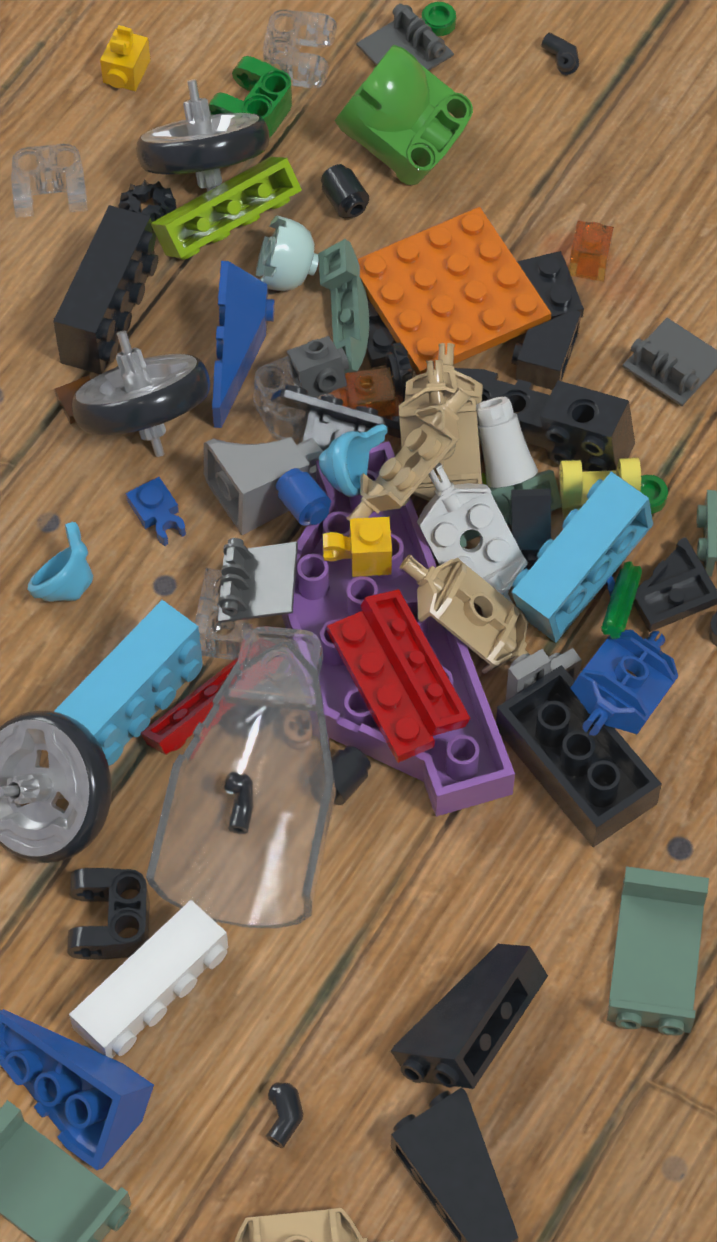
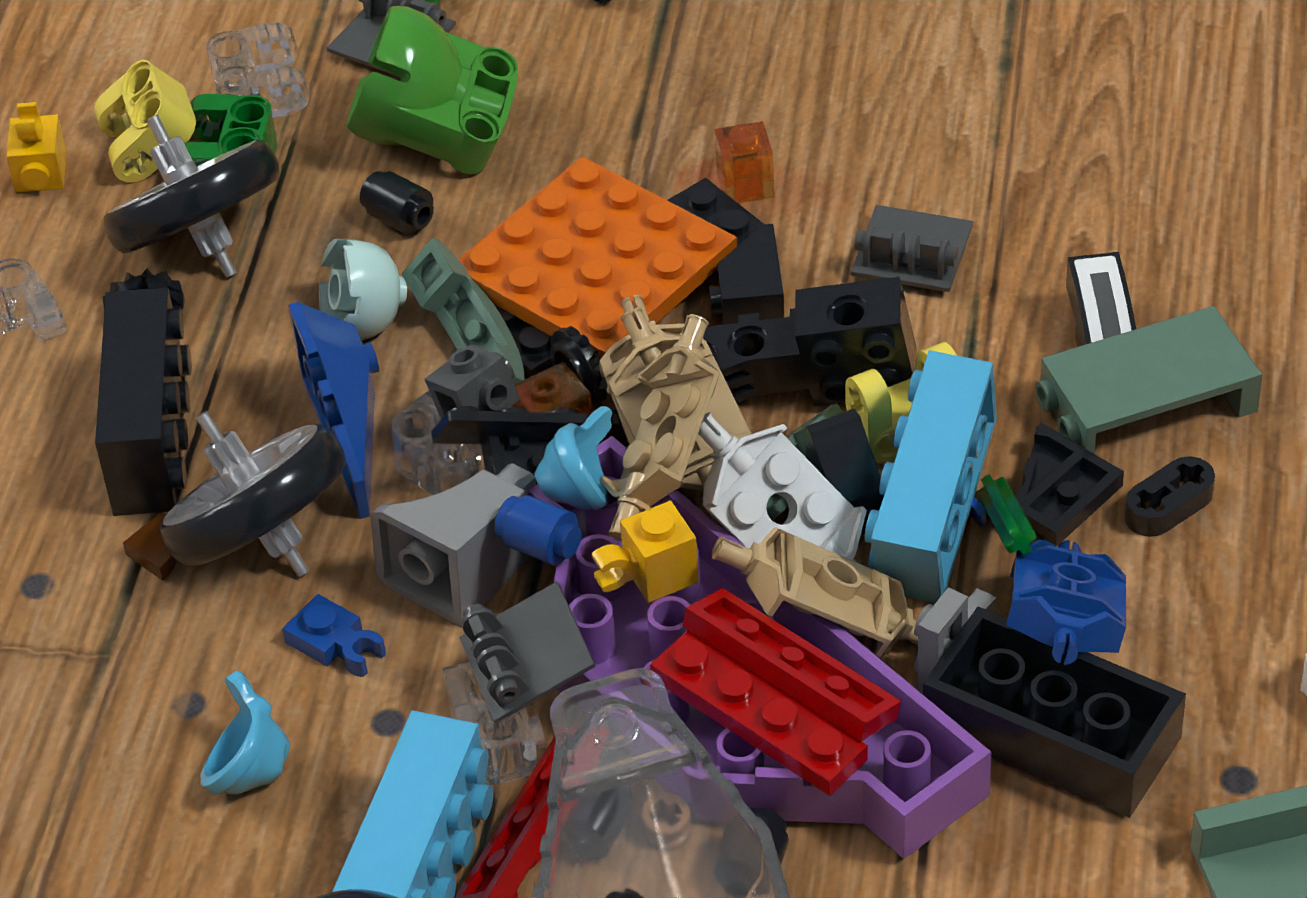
camera: 20 degrees left, 15 degrees down
lime brick [151,157,302,260] -> none
white plant [476,397,538,488] -> none
none -> light yellow piece [94,60,196,183]

